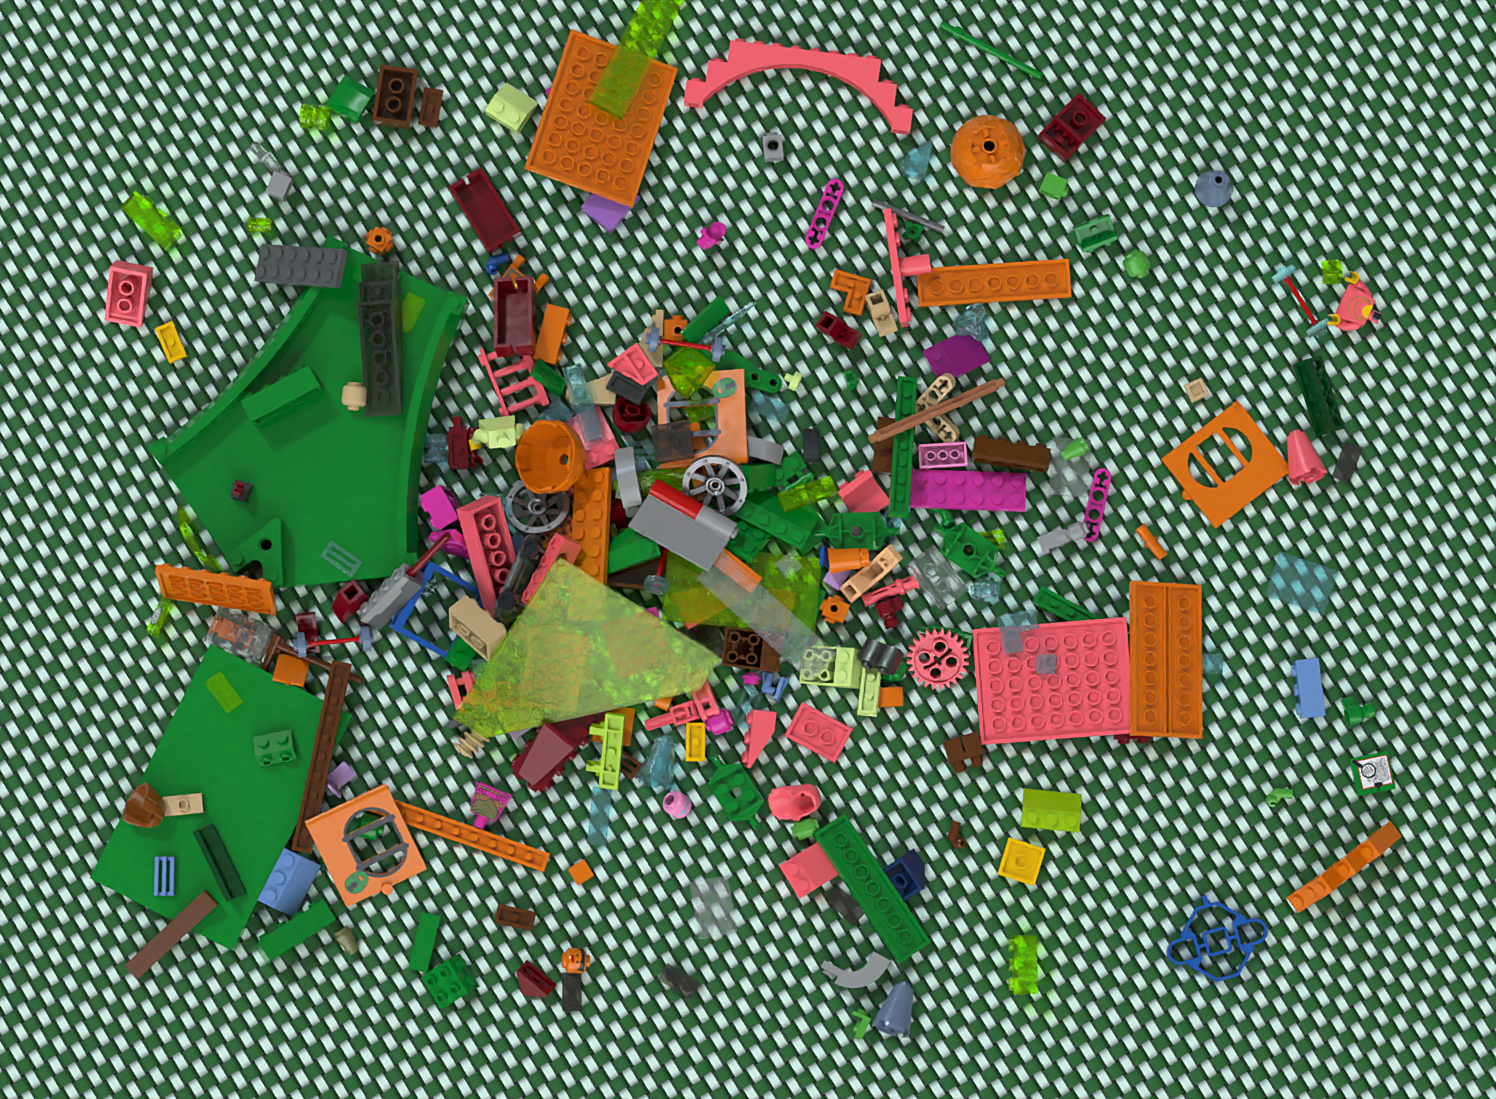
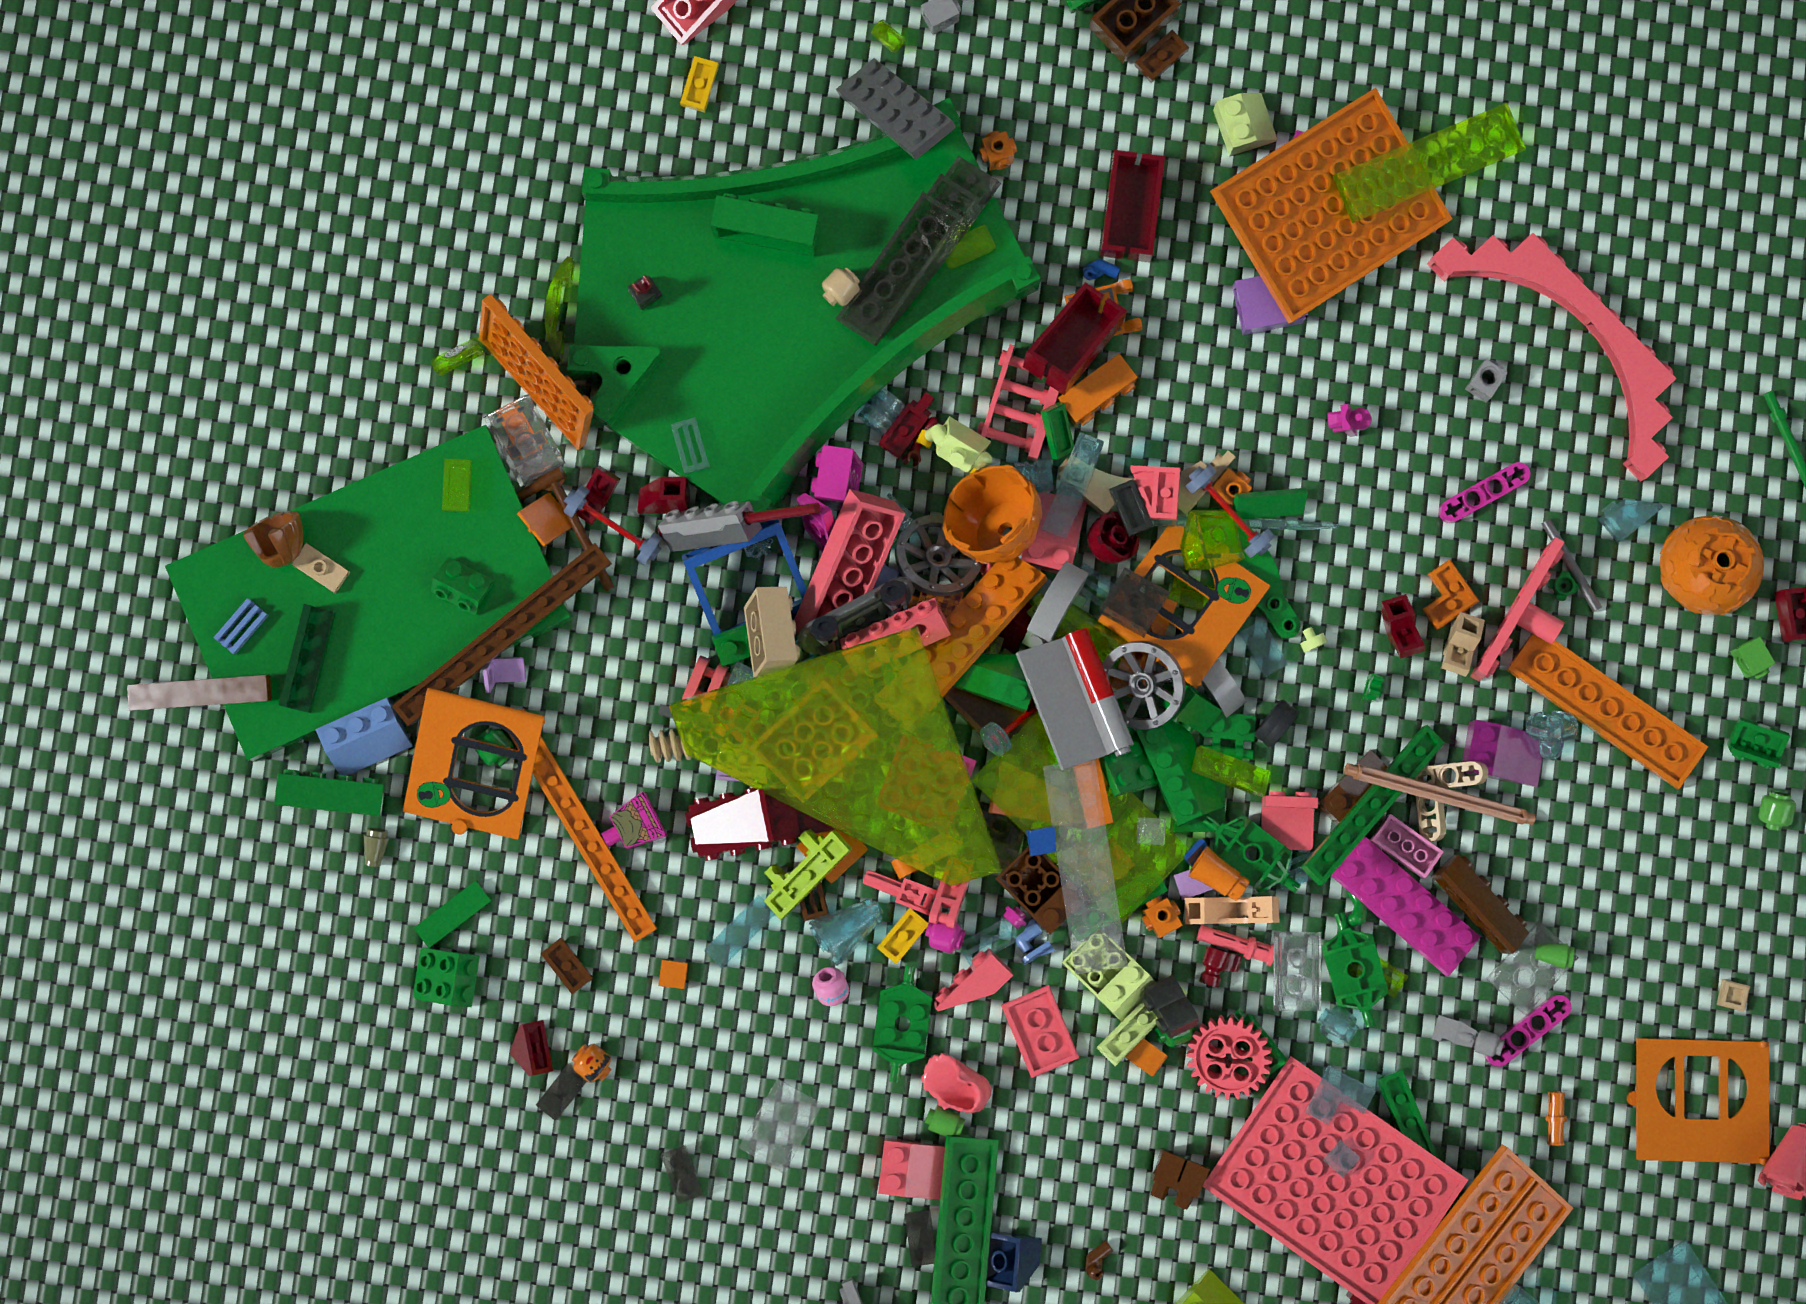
camera: 35 degrees right, 0 degrees up
none -> blue slope [1026,826,1057,856]

